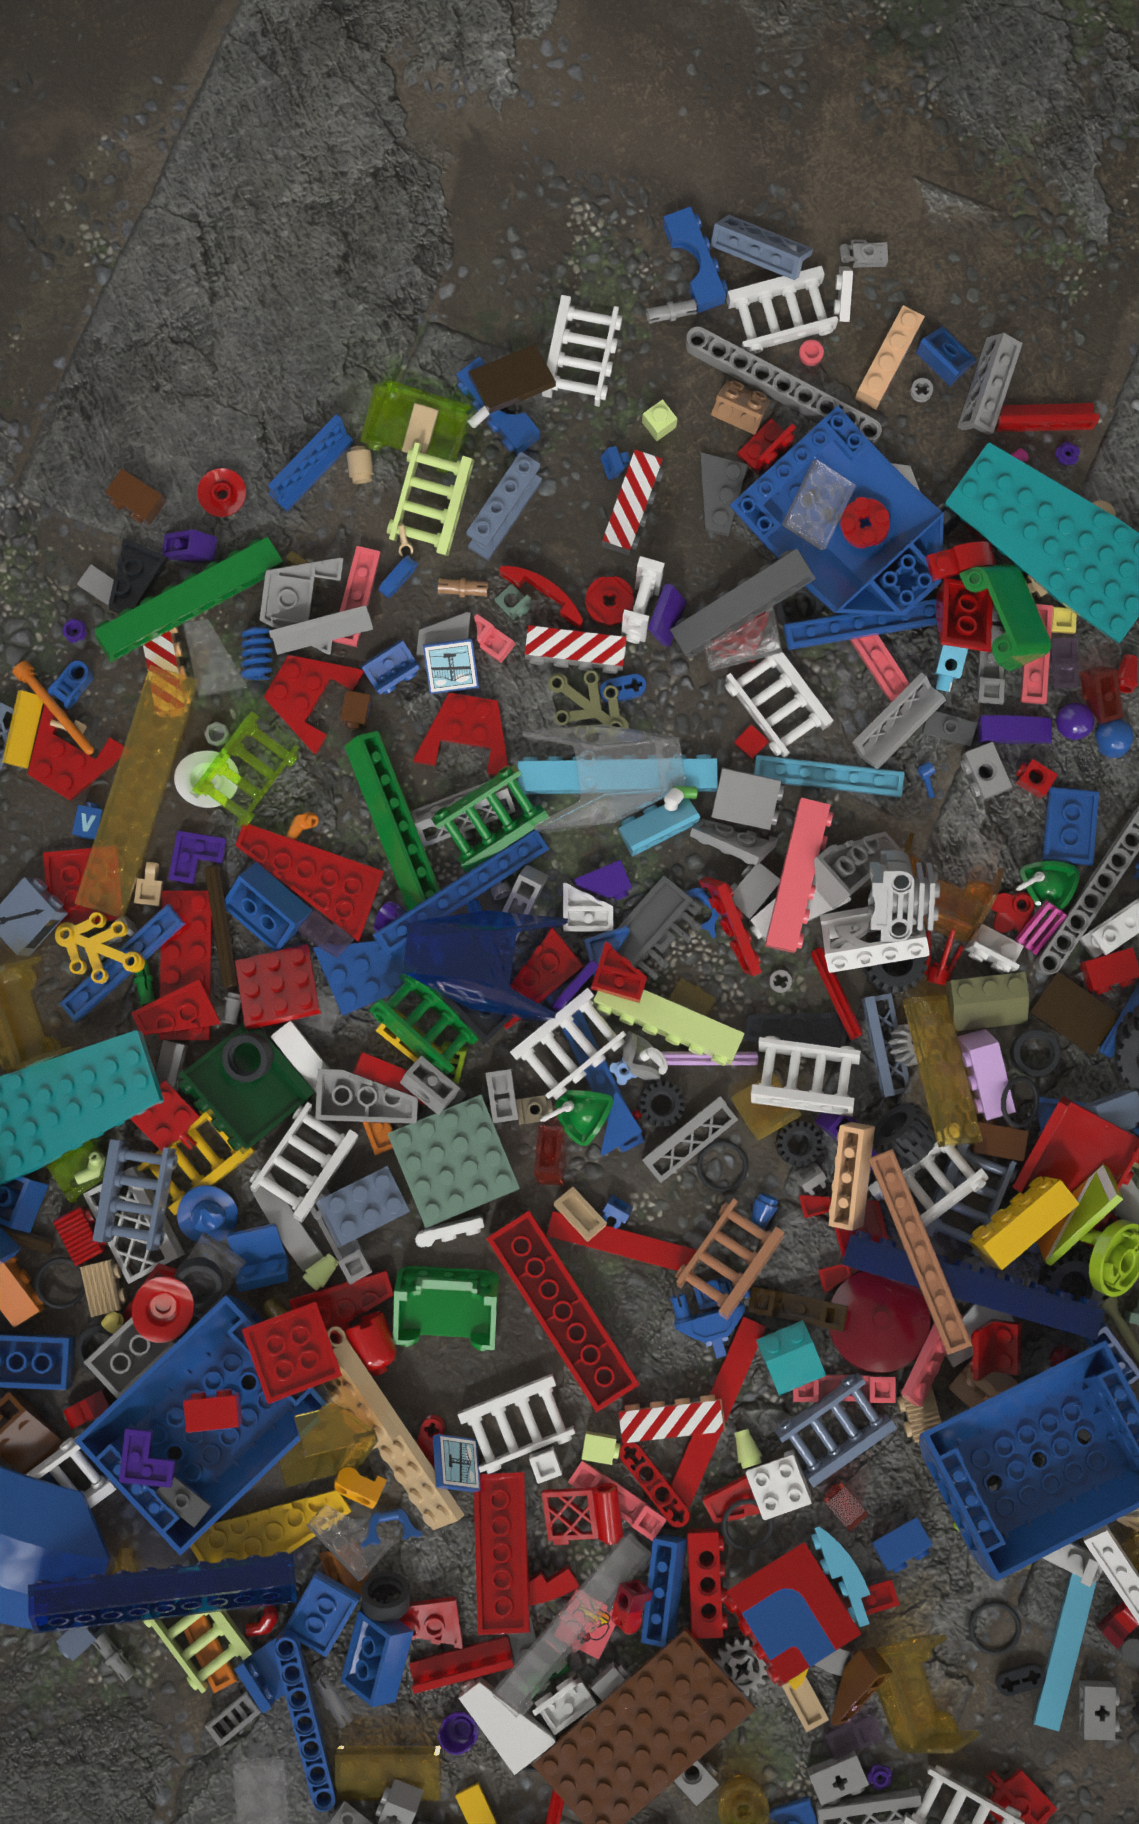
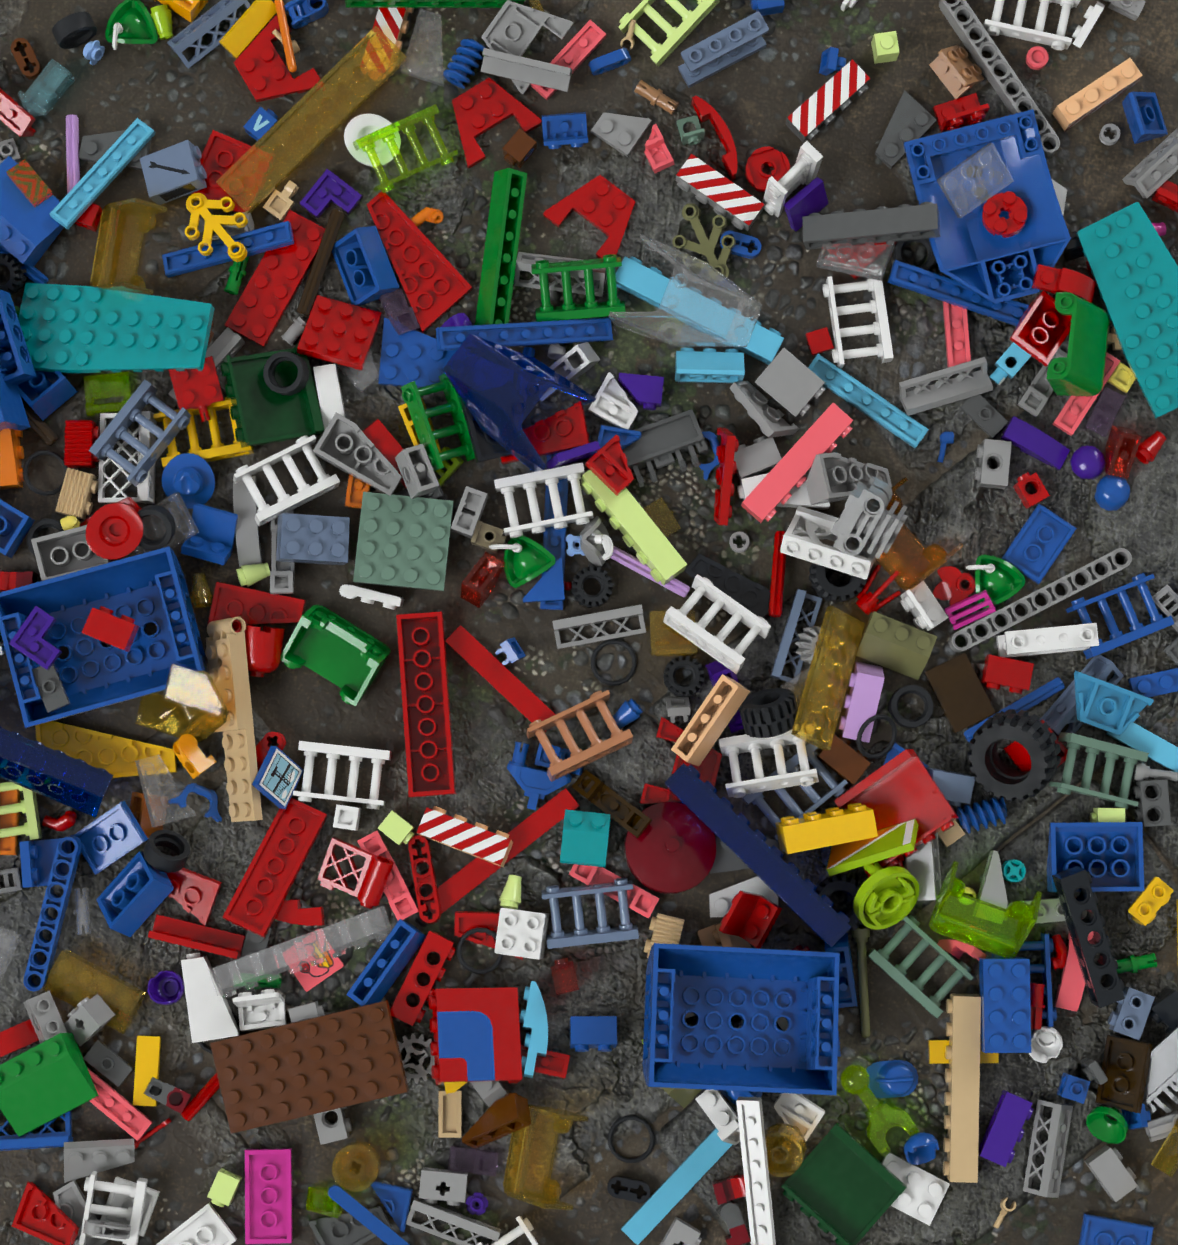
camera: 25 degrees right, 0 degrees up
yellowish green arm [74,1151,105,1185] -> none
red wing [131,979,222,1036] -> none
light grey tile [204,722,230,748] -> none
red plate [242,1302,342,1404] -> none
tile [423,638,479,694] -> none
tan tile [554,1187,607,1242] -> none
dark red leg [611,1579,653,1635] -> none
white arm [664,786,697,811] -> none
nougat tile [868,1149,973,1355] -> none
coral plate [901,1314,963,1407] -> none

